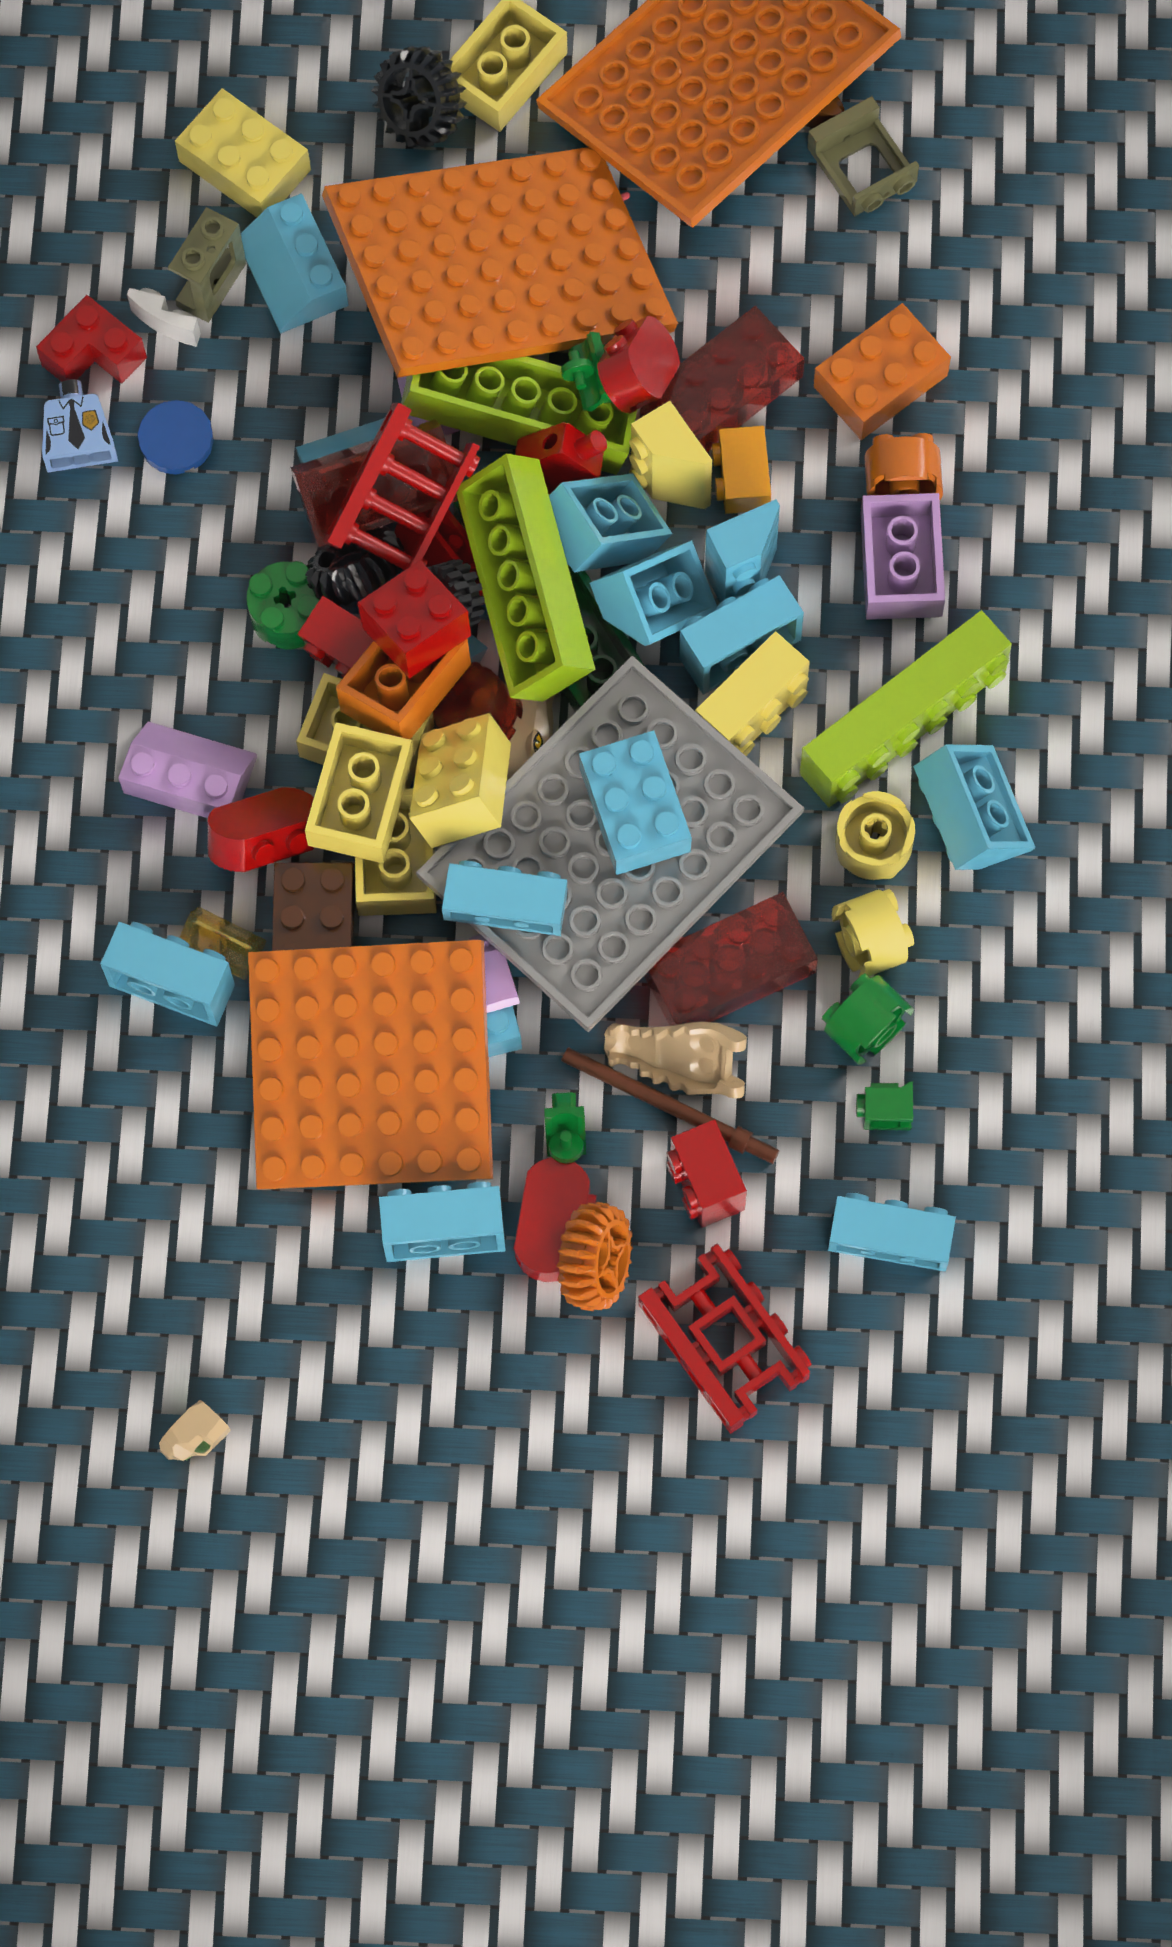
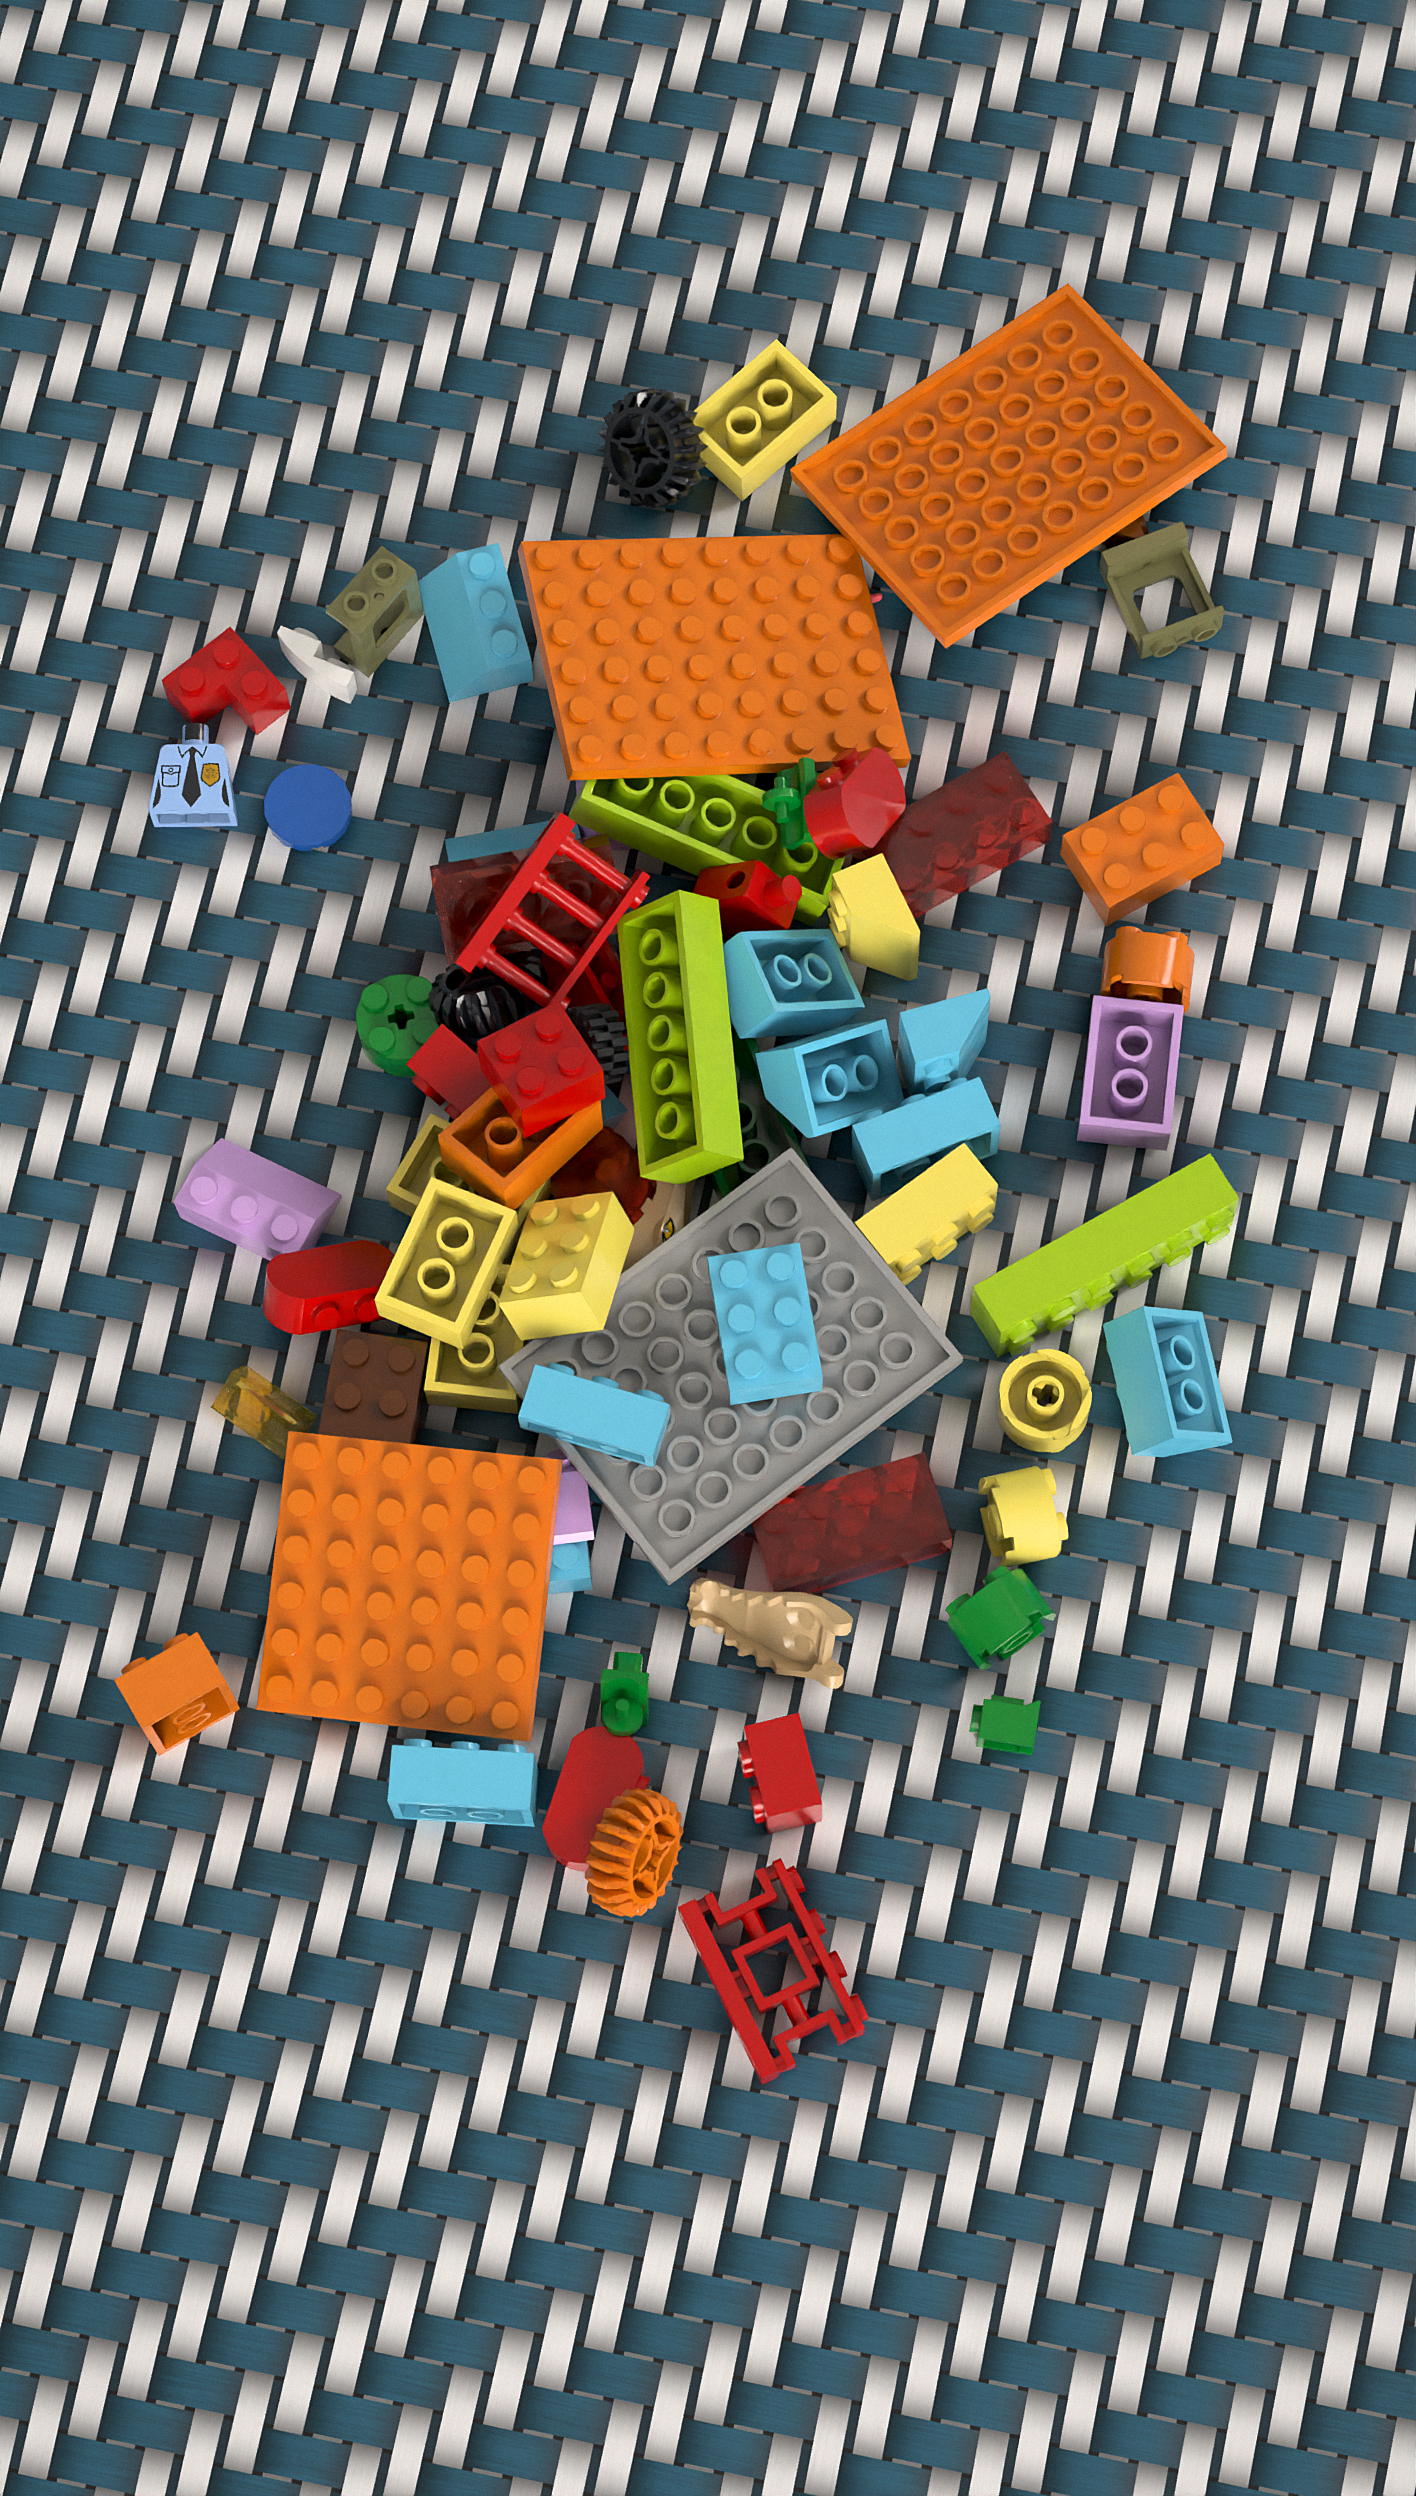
camera: 10 degrees right, 0 degrees up
medium azure brick [100,922,235,1027] -> none
tan rock [159,1400,231,1461] -> none
light yellow brick [175,88,311,217] -> none
copper bar [562,1047,780,1164] -> none
light orange brick [712,426,771,514] -> none
medium azure brick [828,1193,956,1272] -> none
none -> orange brick [114,1632,240,1756]

